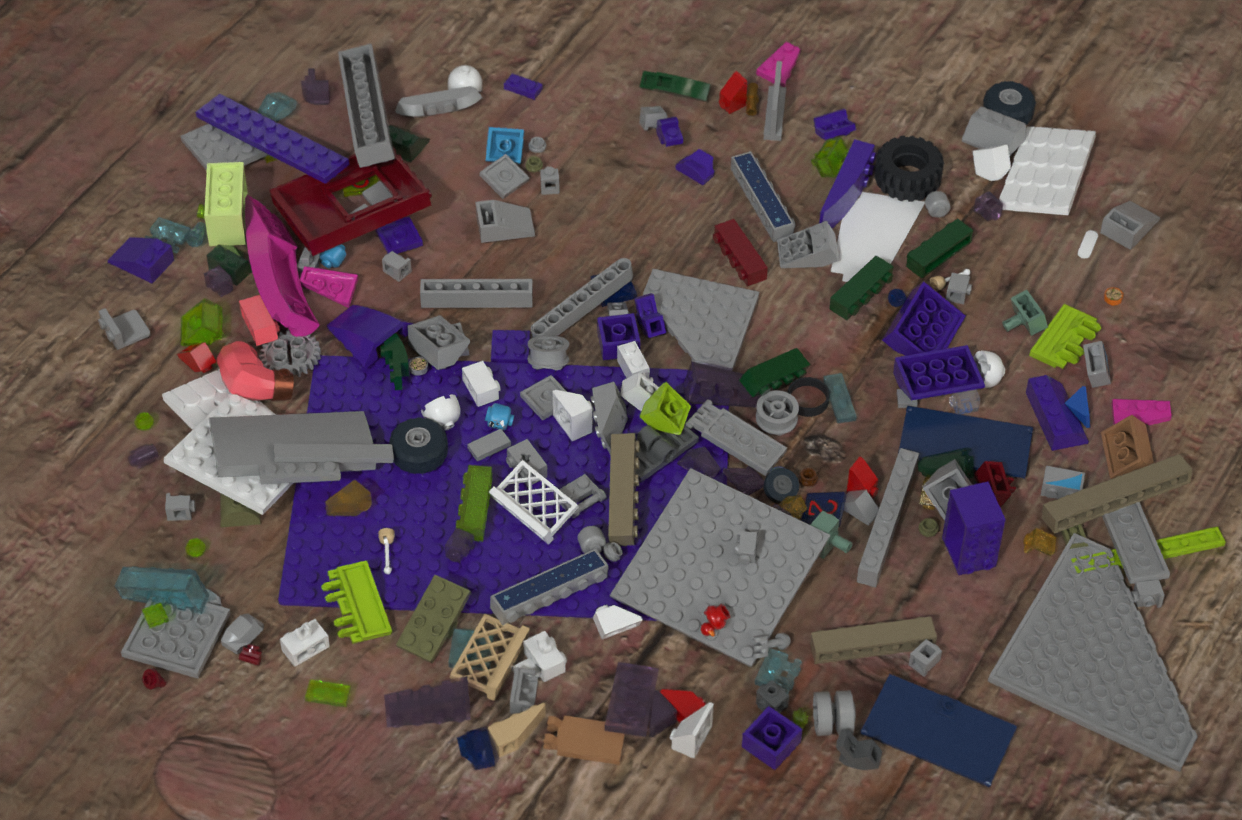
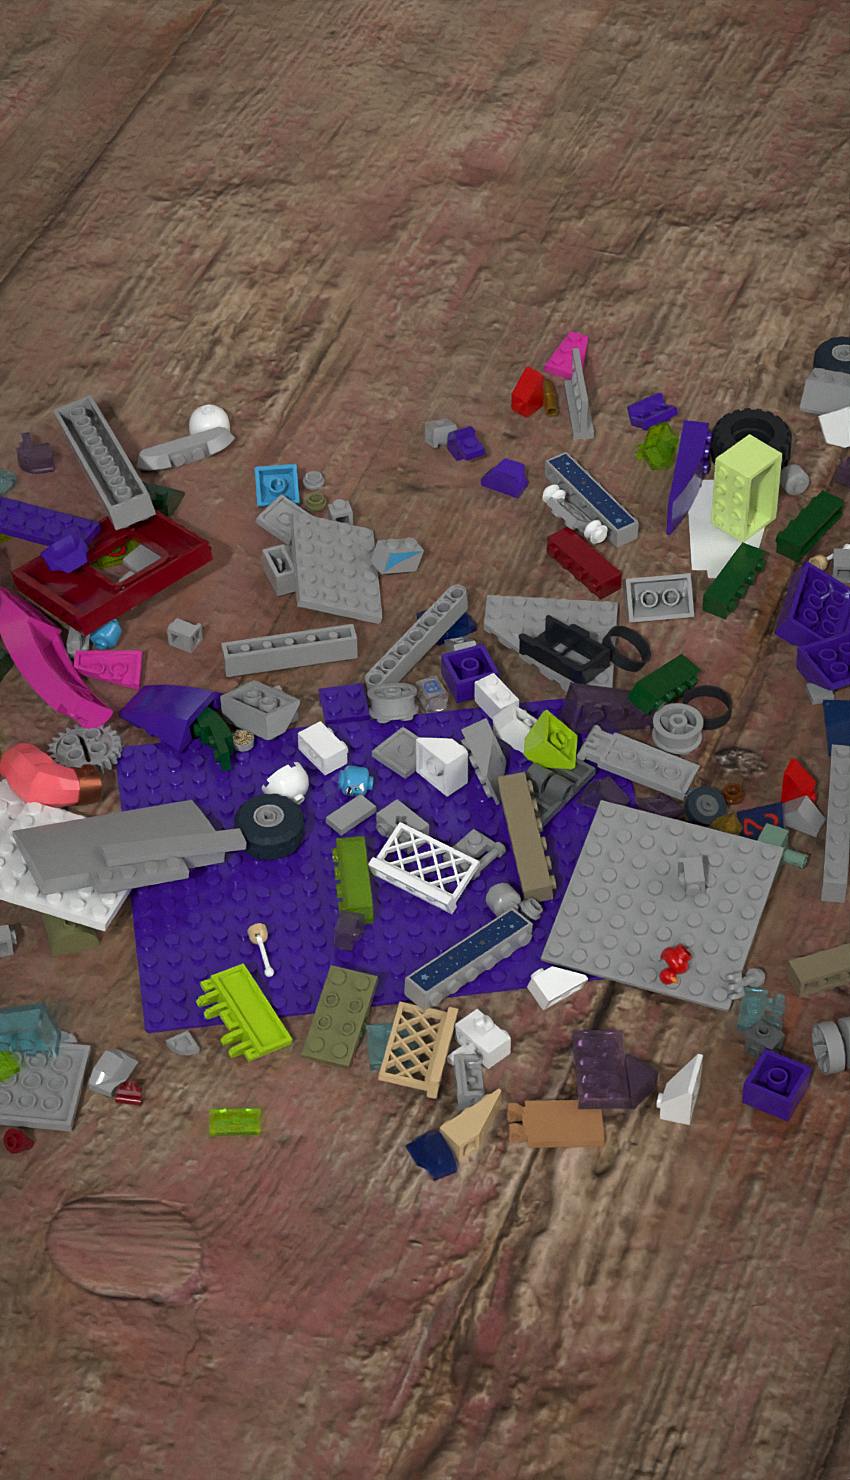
camera: 10 degrees left, 5 degrees down
clear neon green plate [185,538,206,558] -> none
coral brick [239,295,280,346] -> none
white brick [280,619,330,667] -> none
clear yellow slope [325,480,372,516] -> none
dark purple plate [376,217,423,254] -> none
clear purple wedge [384,676,471,728] -> none
dark purple plate [504,73,542,100] -> none
dark purple brick [634,293,666,338] -> none
dark green slope [639,71,711,102] -> none
red slope [659,689,706,723] -> none
light grey slope [777,221,839,268] -> none
clear neon green plate [793,708,808,729] -> none
clear light blue tile [823,373,857,423] -> none
clear blue plate [888,288,907,307] -> none
none -> dark purple slope [40,531,89,573]
none -> light grey tile [166,1030,200,1055]
none -> light grey plate [290,512,383,624]
none -> light grey brick [370,537,424,574]
none -> clear brick [416,675,447,713]
none -> black piece [519,615,611,688]
none -> plate [542,484,607,544]
none -> black tyre [602,626,651,672]
none -> light grey slope [622,573,694,623]
none -> yellowish green hose [711,434,782,543]

